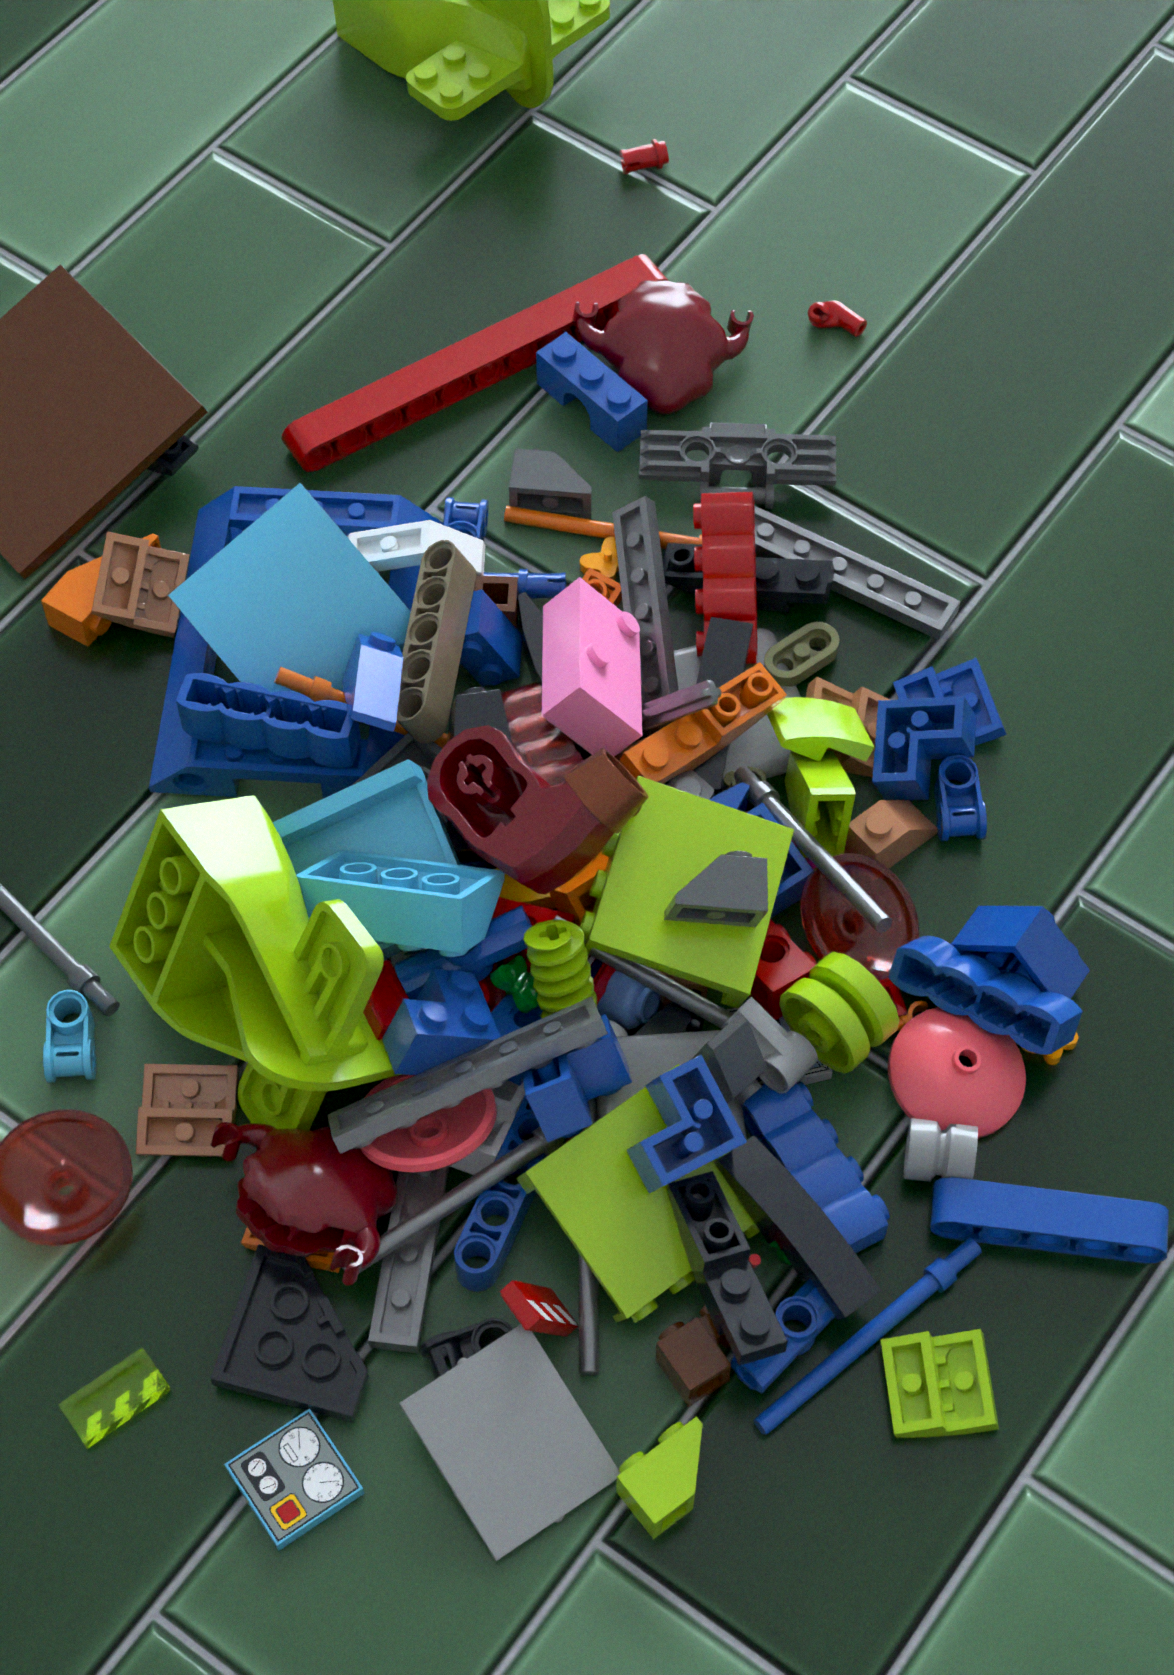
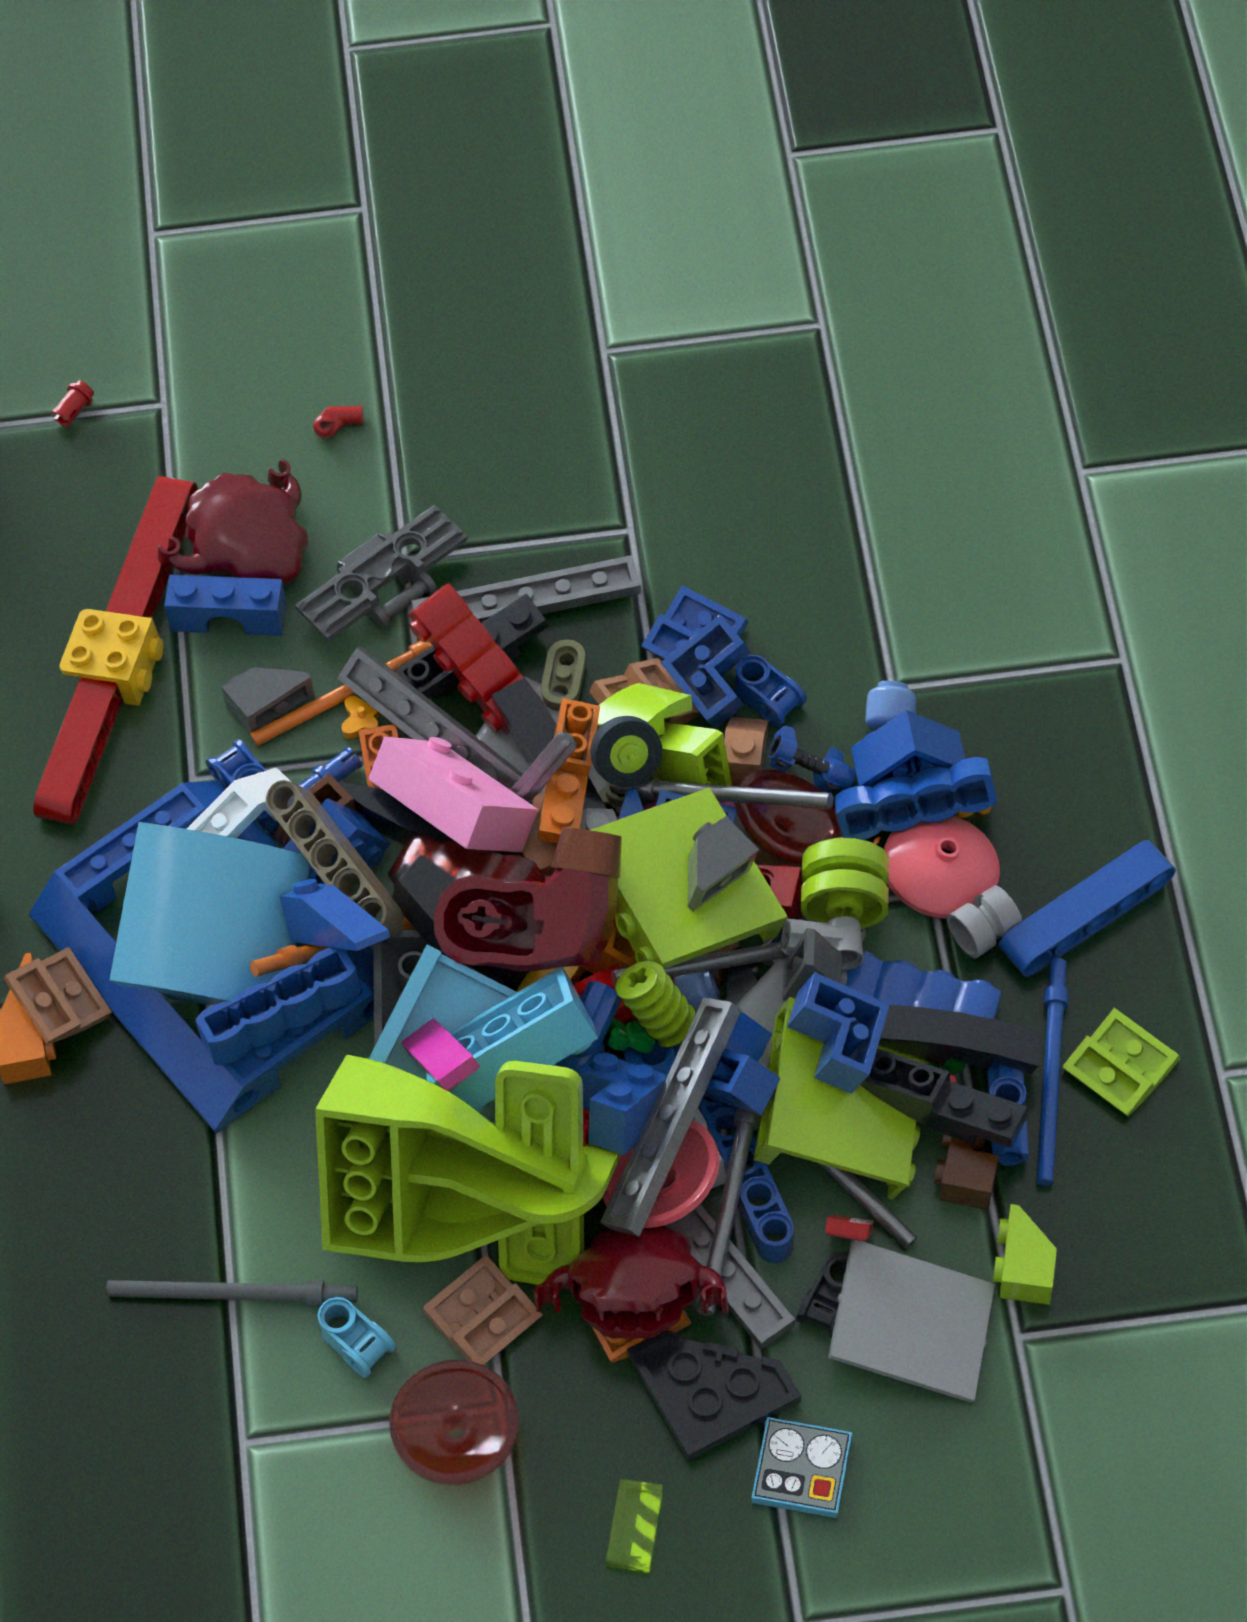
camera: 40 degrees left, 0 degrees up
none -> yellow bracket [59,609,164,706]
none -> dark pink tile [400,1018,480,1091]
none -> black wheel [590,715,662,787]
none -> blue piece [768,726,855,793]
none -> medium blue head [865,681,917,731]

